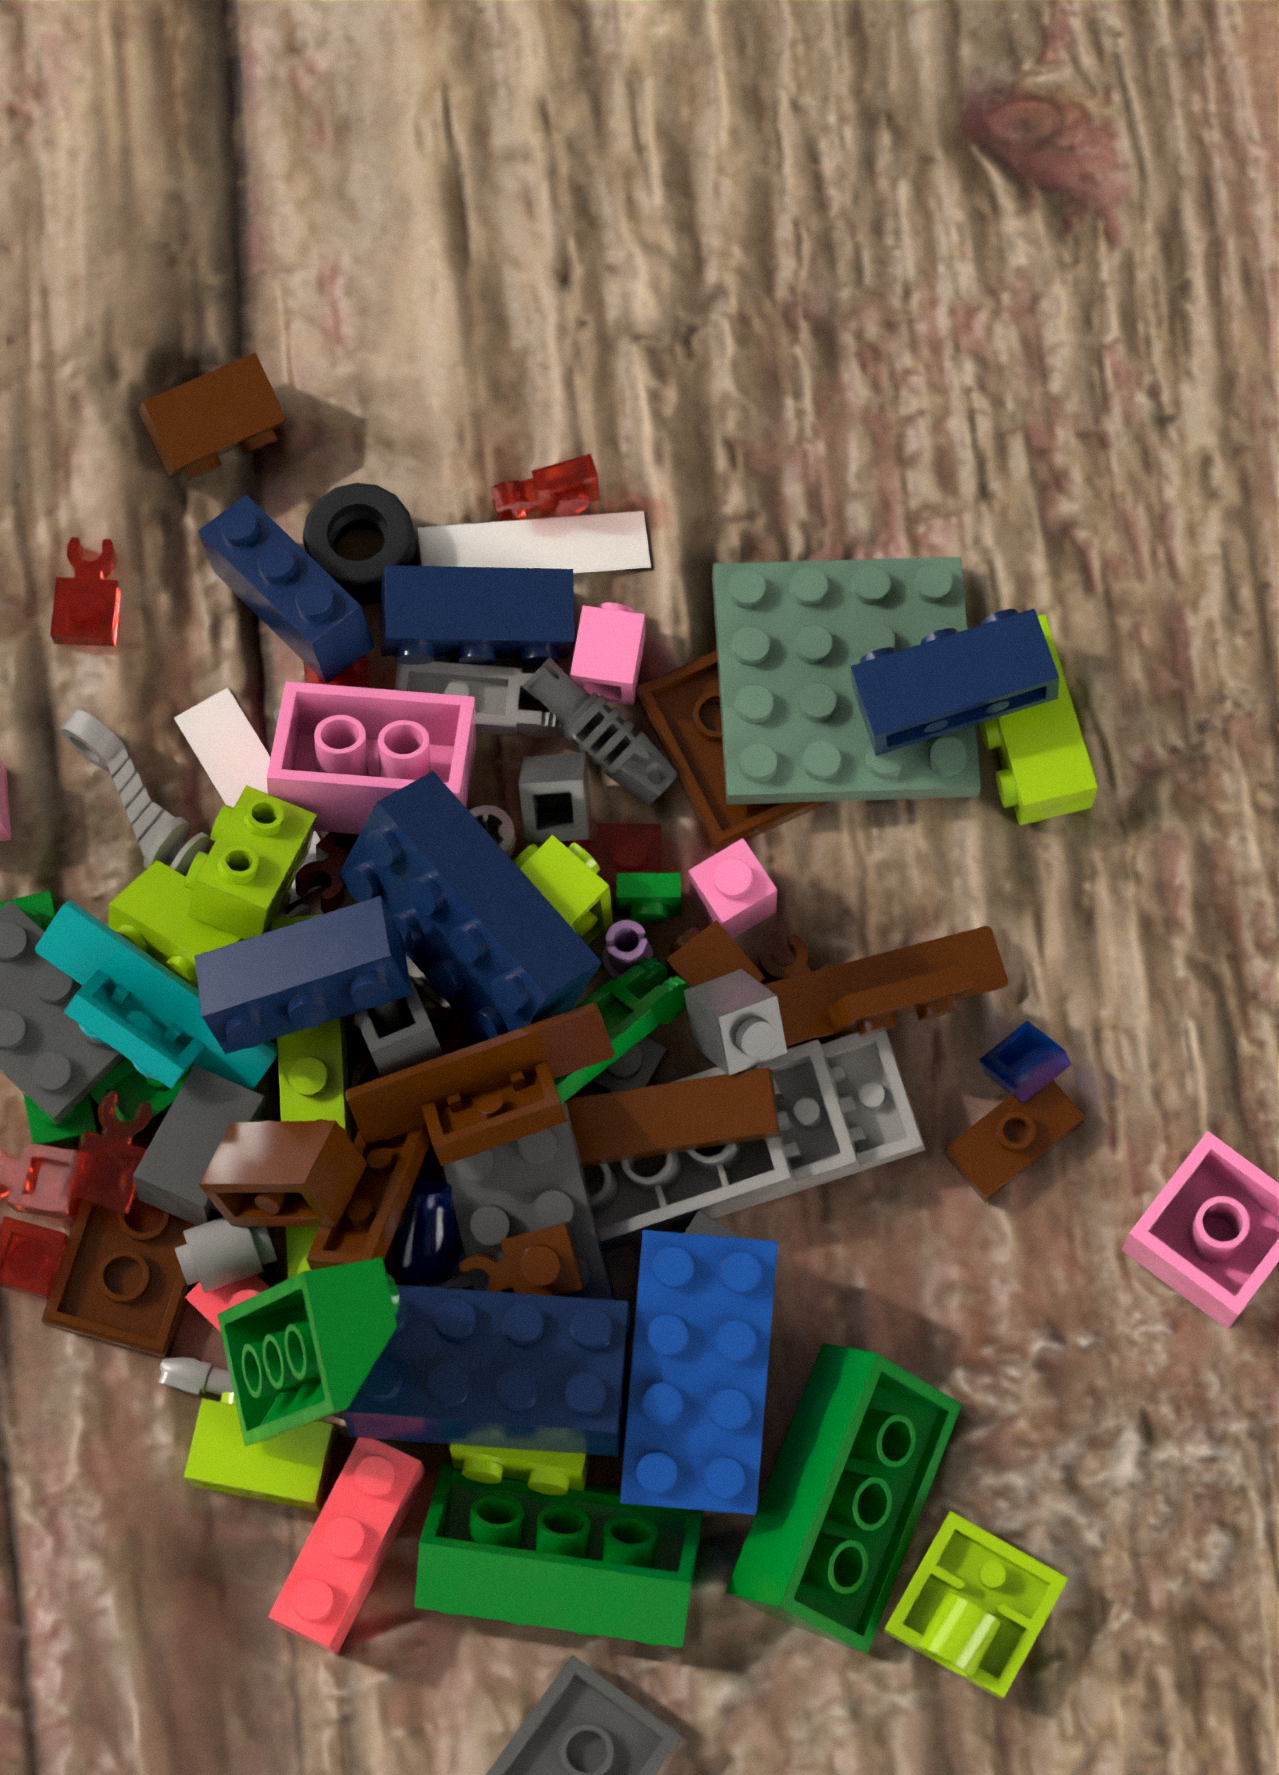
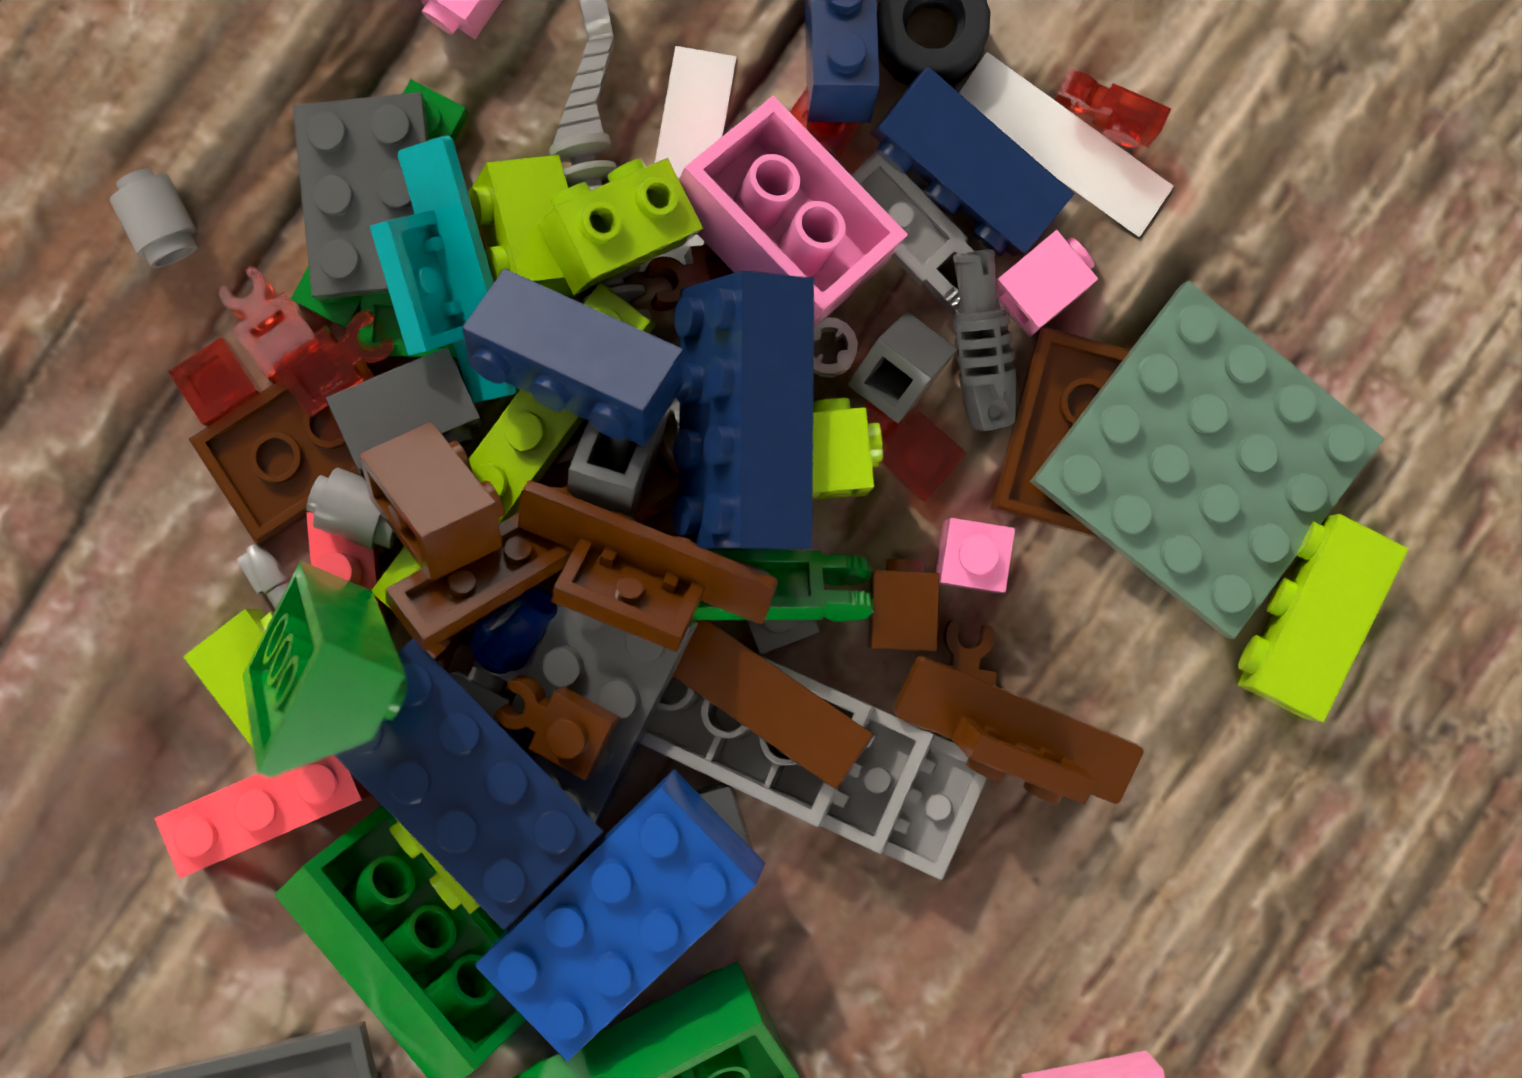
camera: 35 degrees right, 15 degrees up
lavender pin [603,920,653,979] -> none
green plate [616,873,682,925] -> none
dark grey brick [684,969,787,1076] -> none
dark blue brick [851,608,1059,756] -> none
reddish brown plate [943,1069,1086,1203] -> none
clear blue tile [979,1021,1072,1104] -> none

